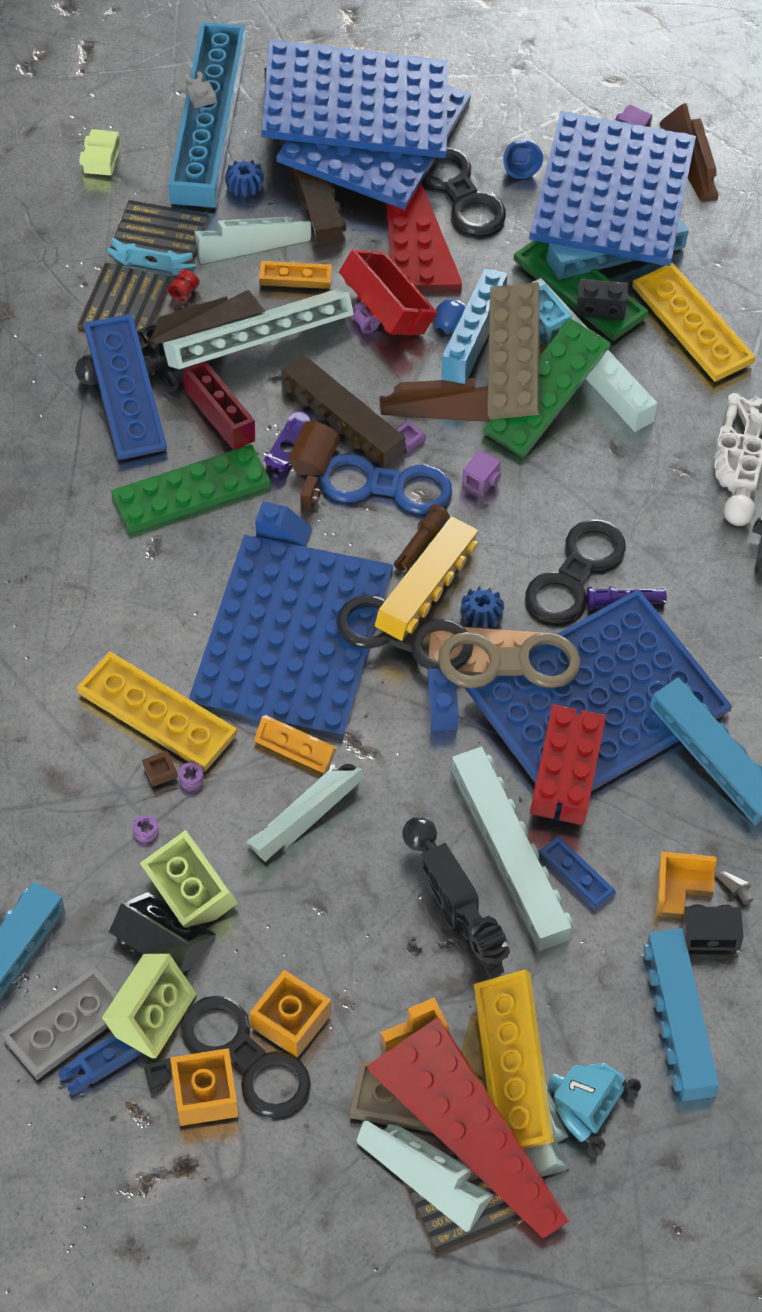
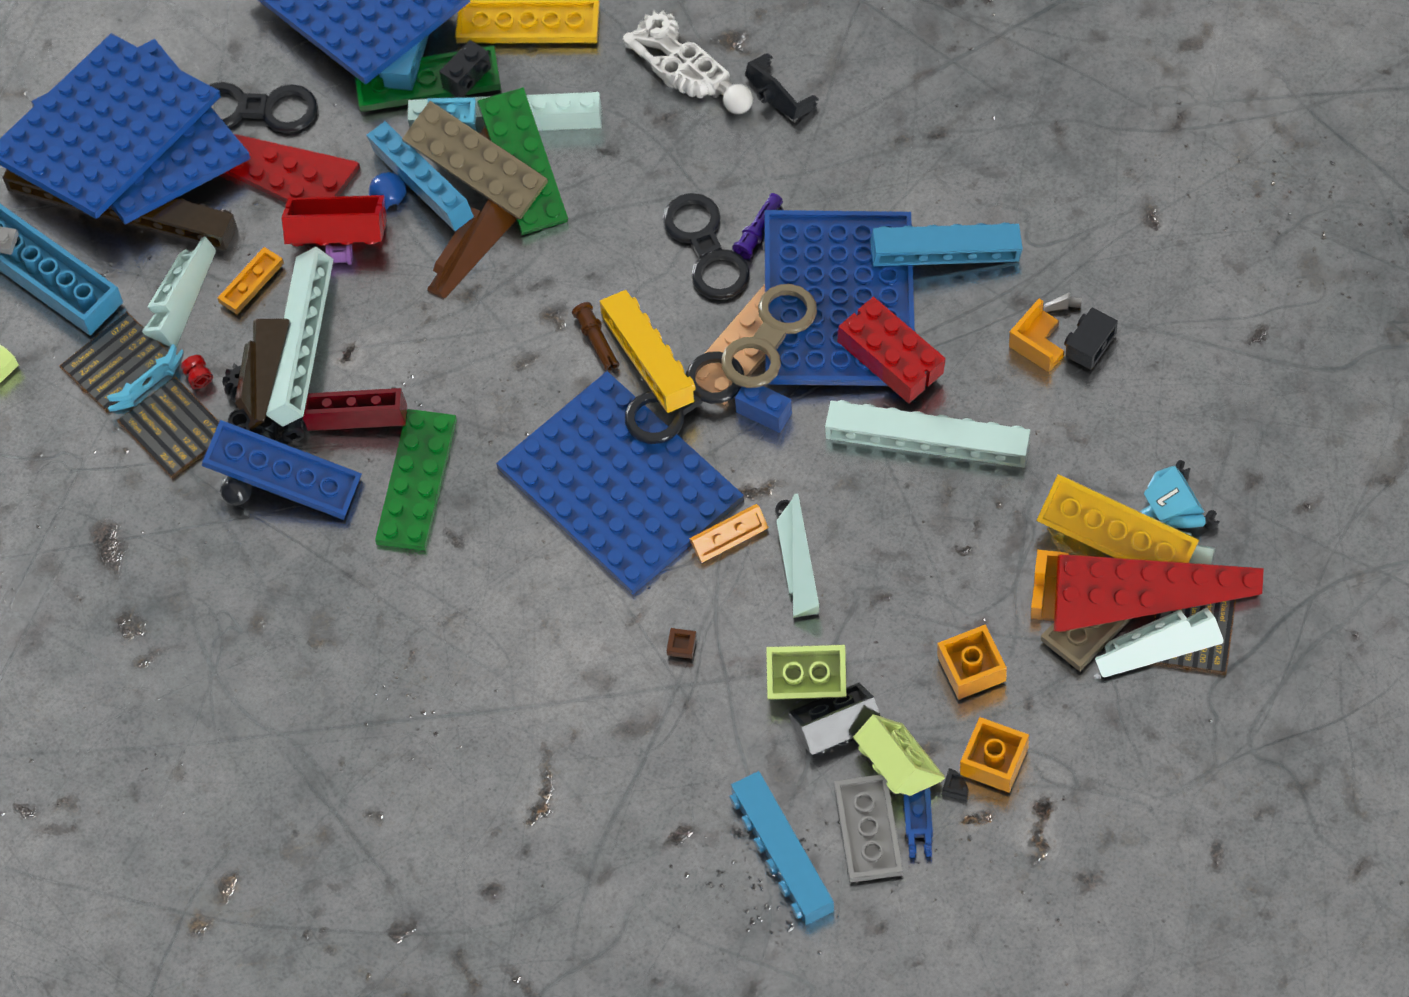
camera: 50 degrees left, 5 degrees up
yellow plate [77,651,237,772] -> none
medium lavender bush [133,815,158,842] -> none
medium lavender bush [179,762,204,790] -> none
black bar [181,995,311,1117] -> none
blue gear [225,159,264,198] -> none
blue slope [255,501,312,547] -> none
dark purple piece [264,411,312,472] -> none
dark brown brick [281,354,406,468] -> none
reddish brown brick [288,421,340,475] -> none
reddish brown plate [300,475,321,512] -> none
blue bar [319,453,452,514] -> none
medium lavender tile [396,421,426,453] -> none
black arm [402,816,510,979] -> none
blue gear [460,585,504,629] -> none
medium lavender brick [462,450,501,496] -> none
blue helmet [503,139,543,179] -> none
blue tile [538,836,616,911] -> none
dark azure brick [643,928,719,1102] -> none

